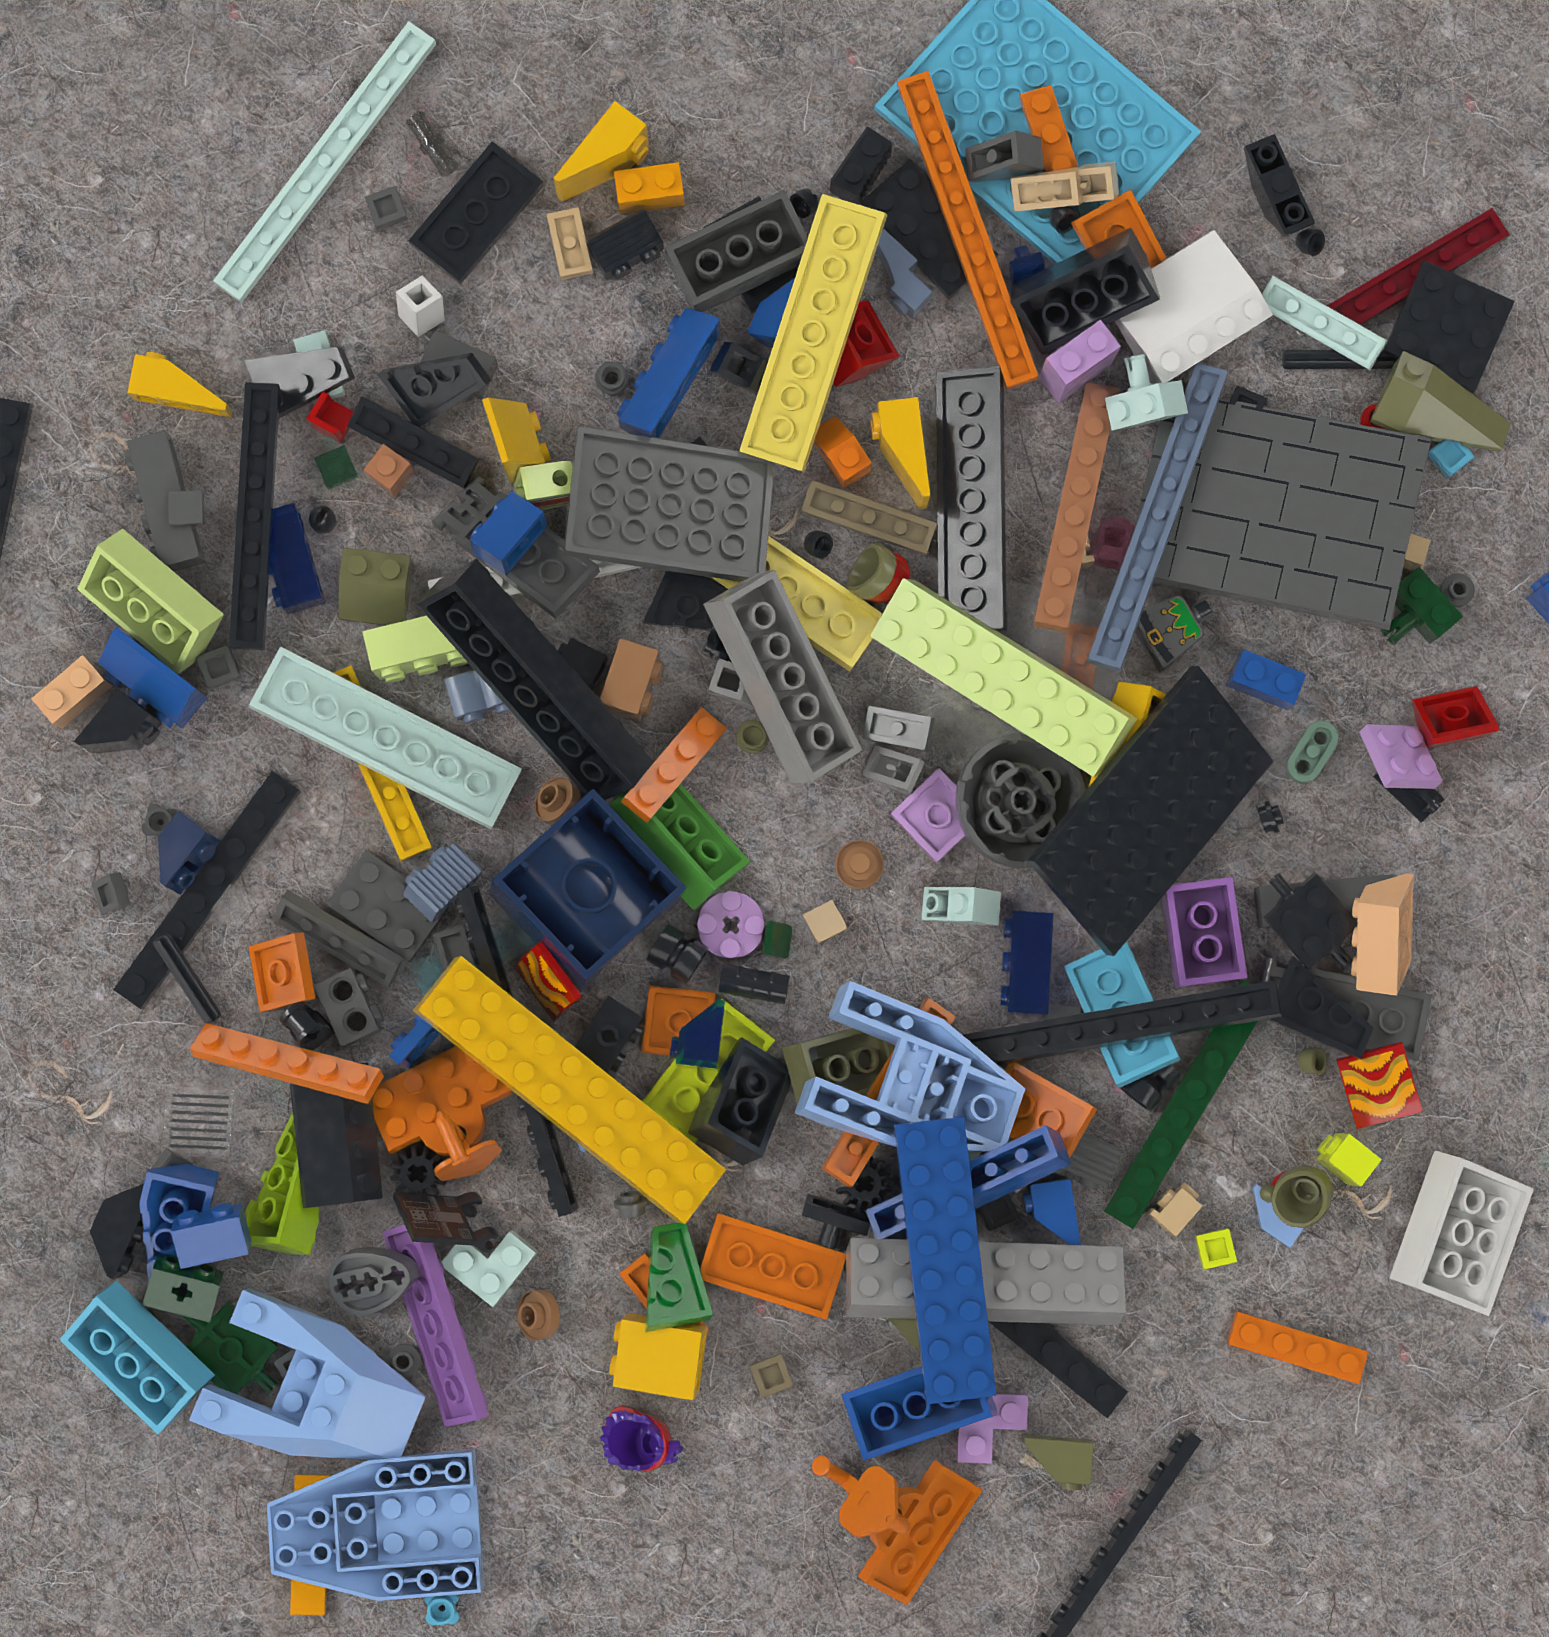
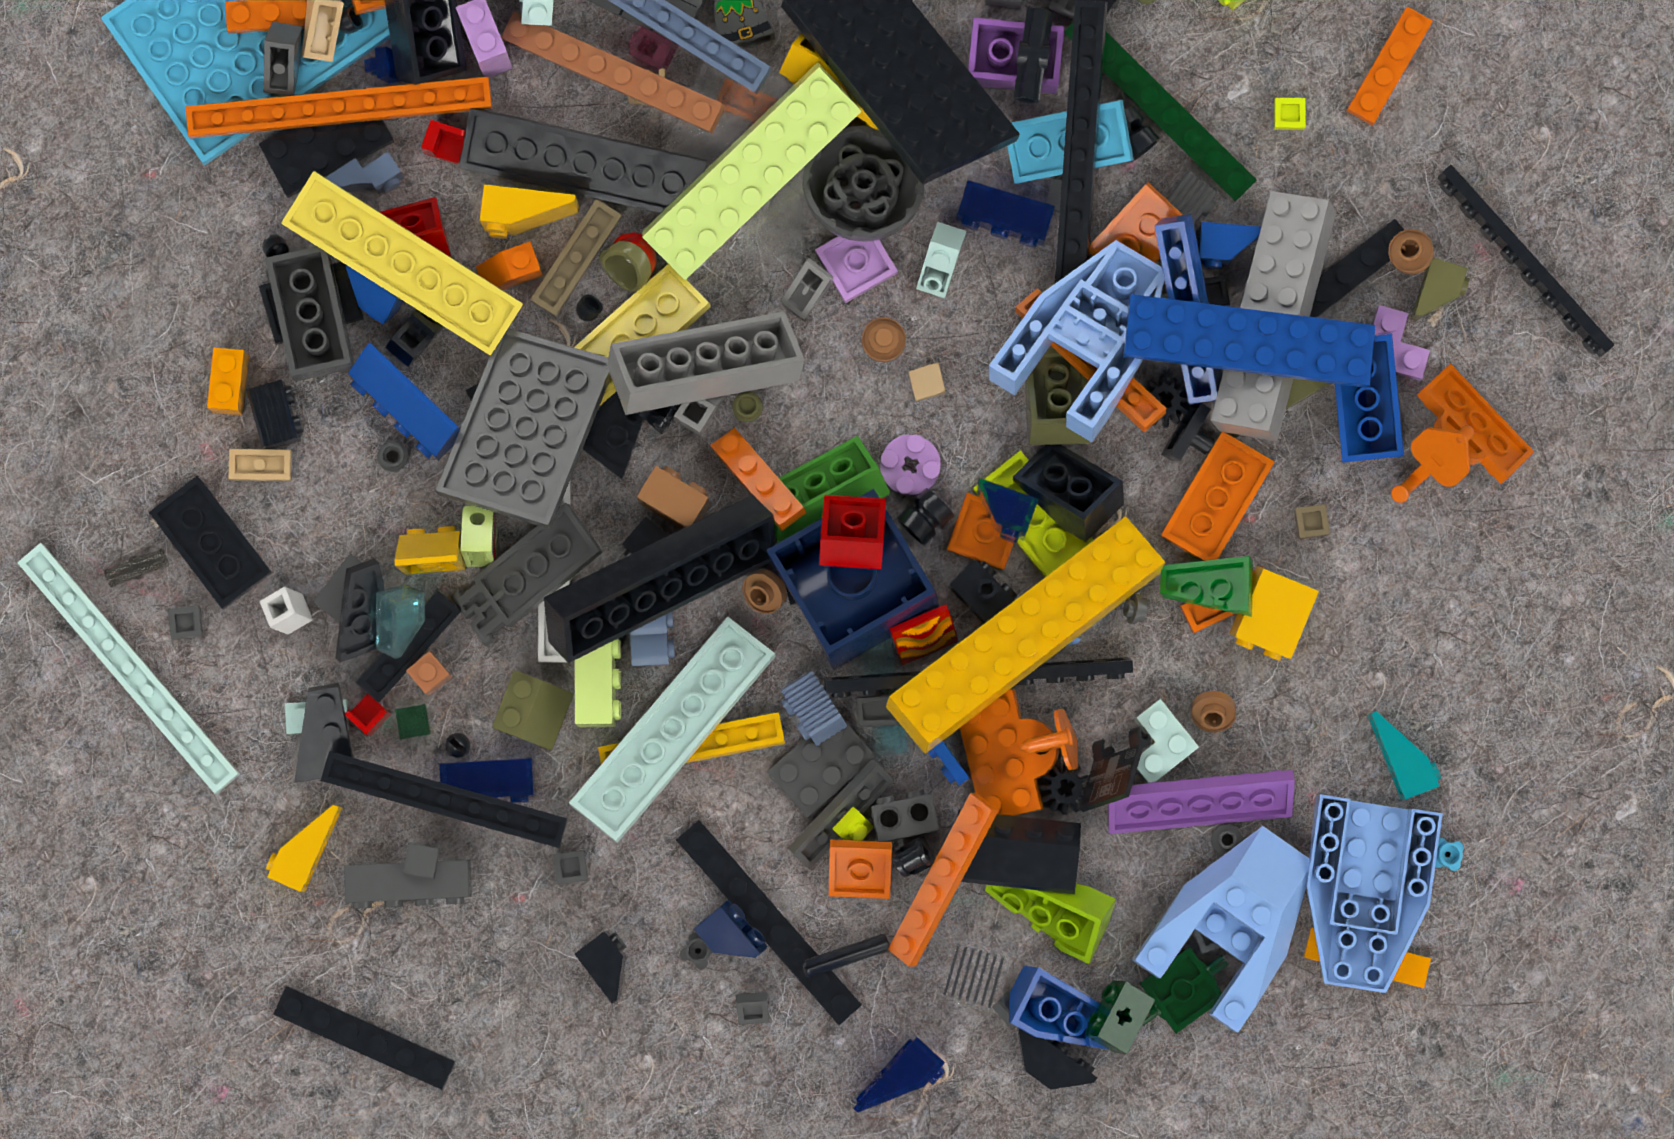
camera: 75 degrees left, 0 degrees up
light nougat brick [31,655,113,729] -> none
medium azure brick [59,1280,215,1435] -> none
yellowish green brick [77,529,224,674] -> none
blue slope [98,627,207,729] -> none
brick [171,1203,251,1269] -> none
dark grey piece [328,1247,419,1316] -> none
blue brick [470,491,548,576] -> none
yellow slope [554,101,649,202] -> none
dark purple hair [600,1405,683,1472] -> none
black axle [718,964,790,1004] -> none
dark green slope [763,921,792,959] -> none
black brick [829,127,892,205] -> none
plate [862,706,935,751] -> none
tan brick [1146,1182,1202,1237] -> none
light blue tile [1252,1184,1303,1248] -> none
olive piece [1260,1166,1333,1228] -> none
none -> clear light blue slope [376,584,426,659]
none -> red panel [421,119,466,164]
none -> red slope [819,495,886,569]
none -> neon yellow plate [832,807,874,841]
none -> clear blue slope [852,1034,945,1113]
none -> black piece [1013,7,1053,104]
none -> teal slope [1367,711,1441,801]
none -> medium nougat plate [1388,229,1434,275]

